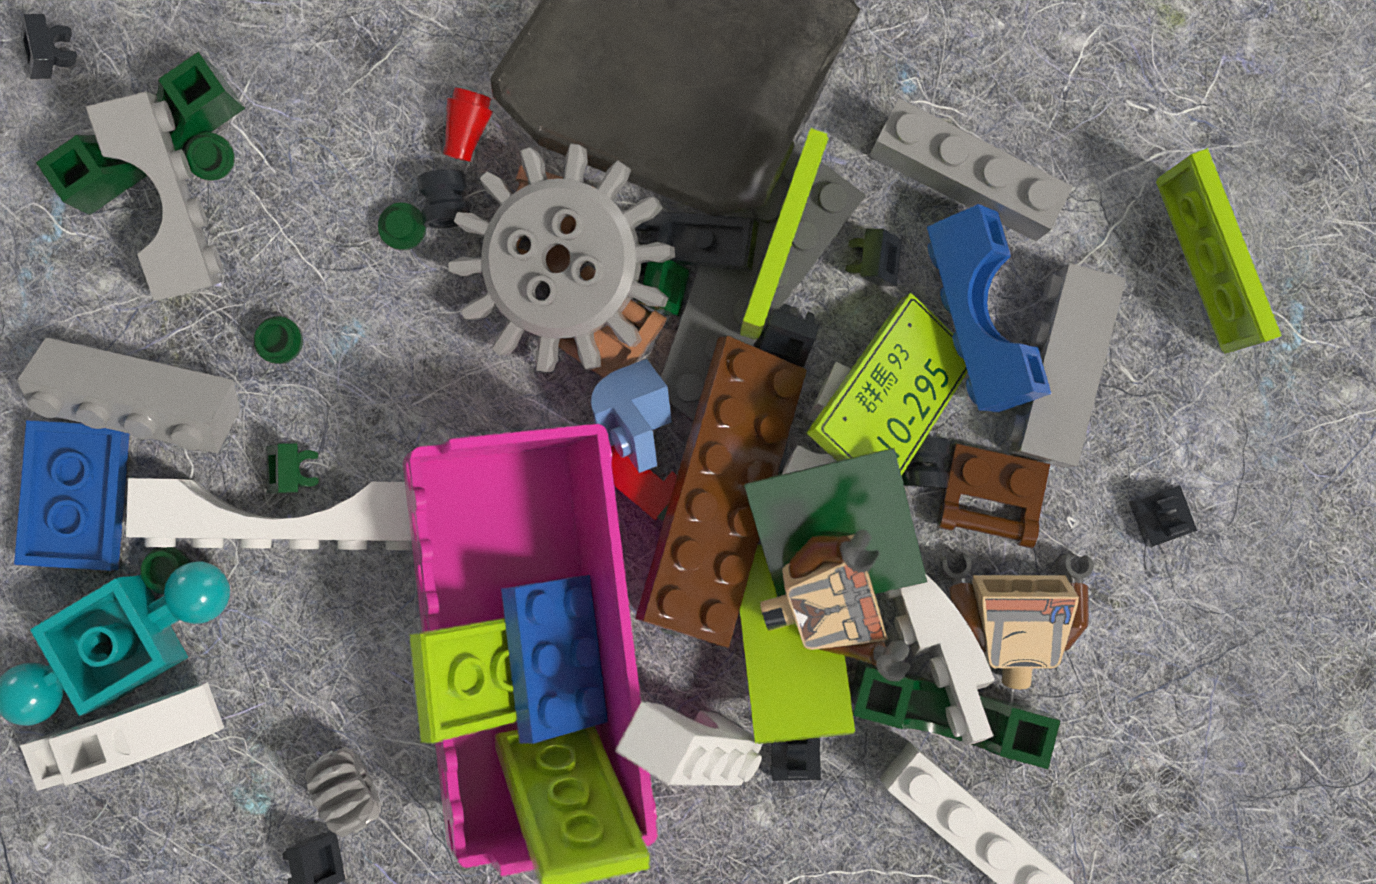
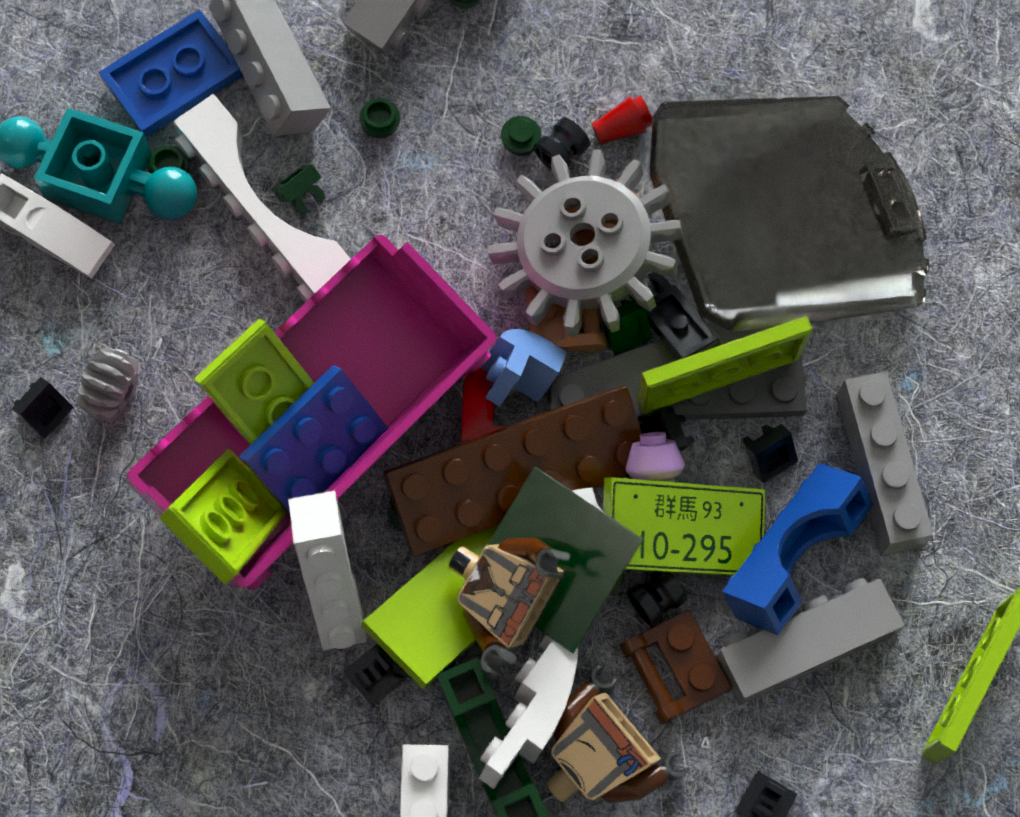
camera: 45 degrees right, 15 degrees down
none -> lavender cone [625,432,685,481]

